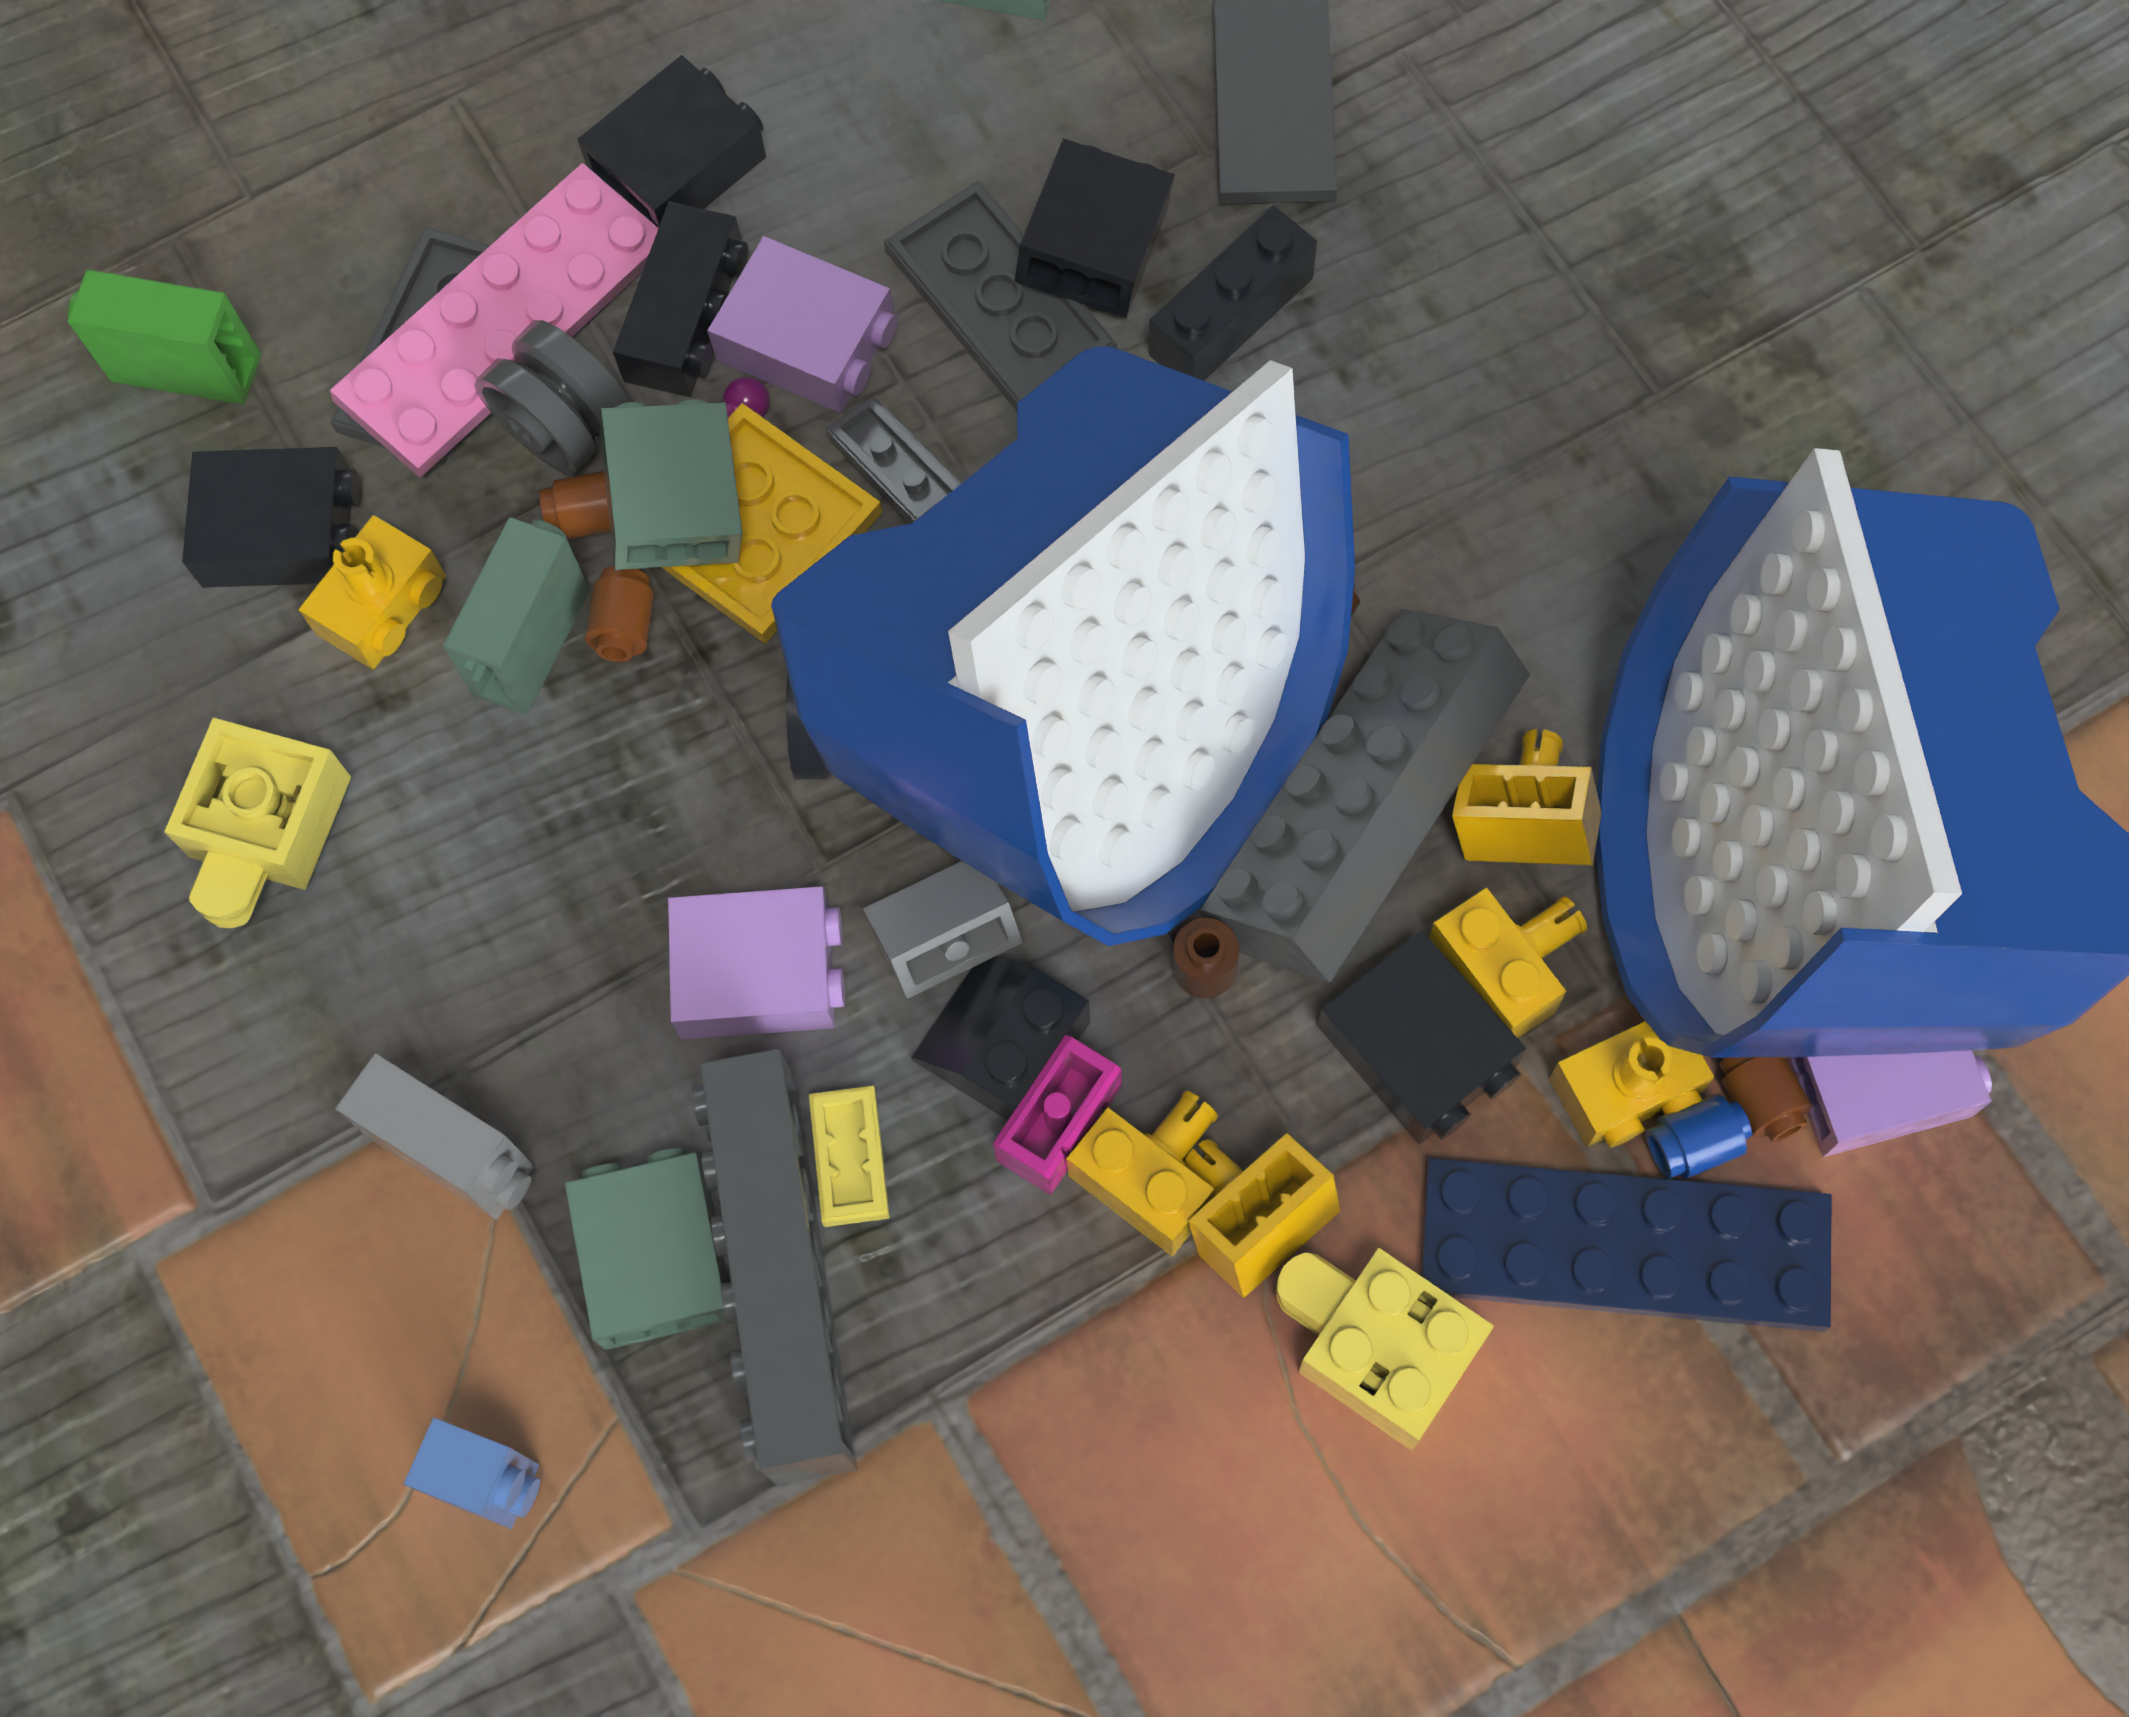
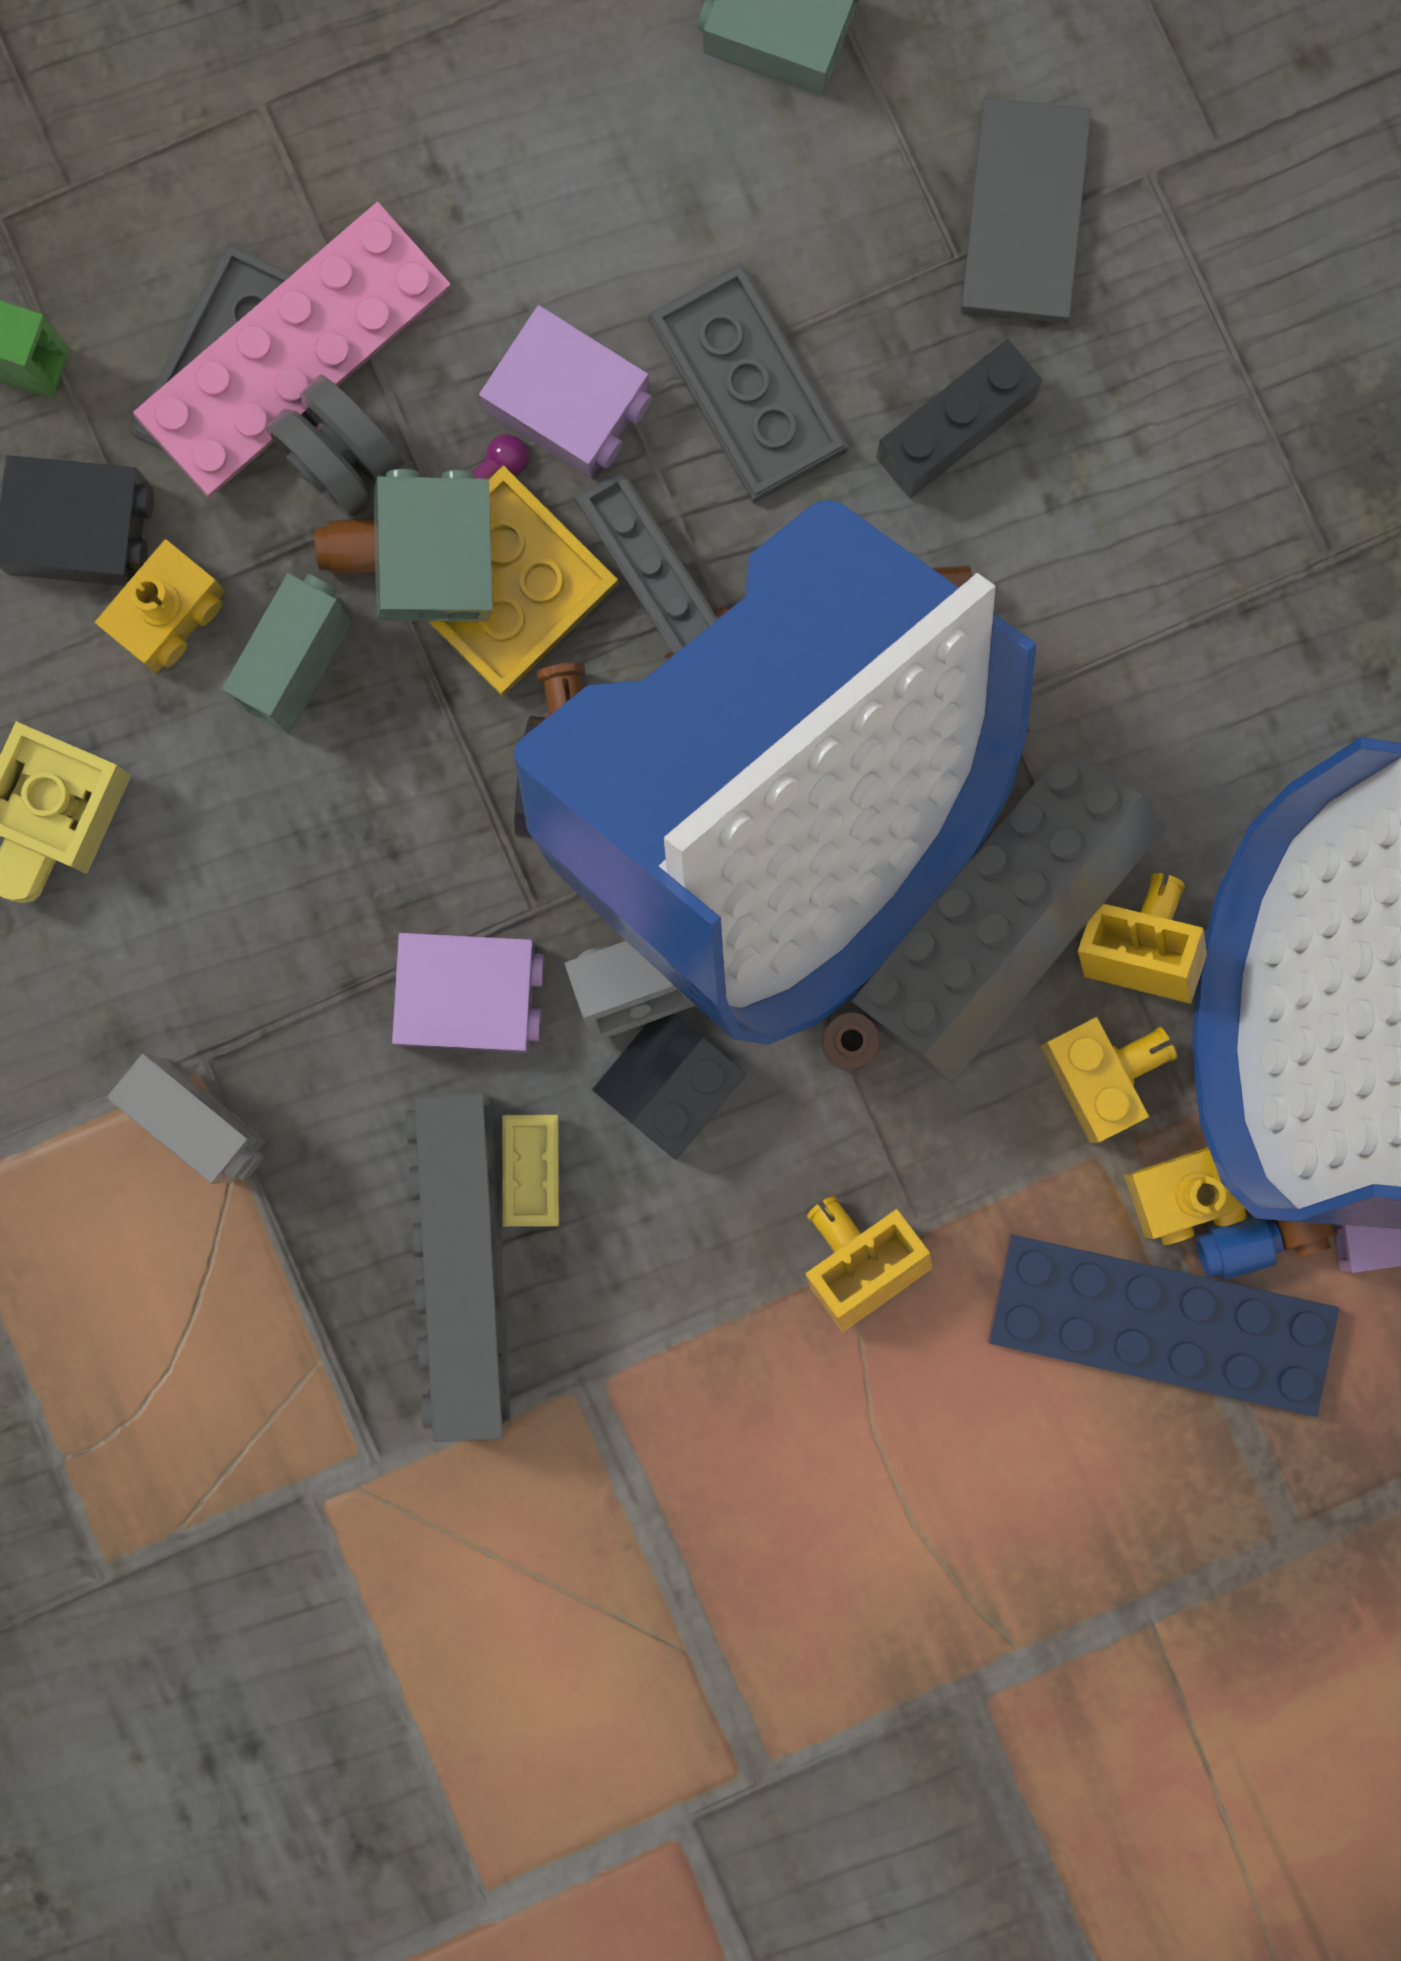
camera: 10 degrees right, 15 degrees up
medium blue brick [403,1417,540,1529] -> none
sand green brick [565,1148,728,1350] -> none
black brick [577,55,766,228] -> none
dark orange brick [585,566,654,662] -> none
black brick [613,201,748,398] -> none
dark pink brick [992,1034,1122,1195] -> none
black brick [1014,138,1175,318] -> none
yellow brick [1066,1090,1218,1257] -> none
light yellow brick [1276,1248,1494,1451] -> none
black brick [1318,930,1526,1145] -> none

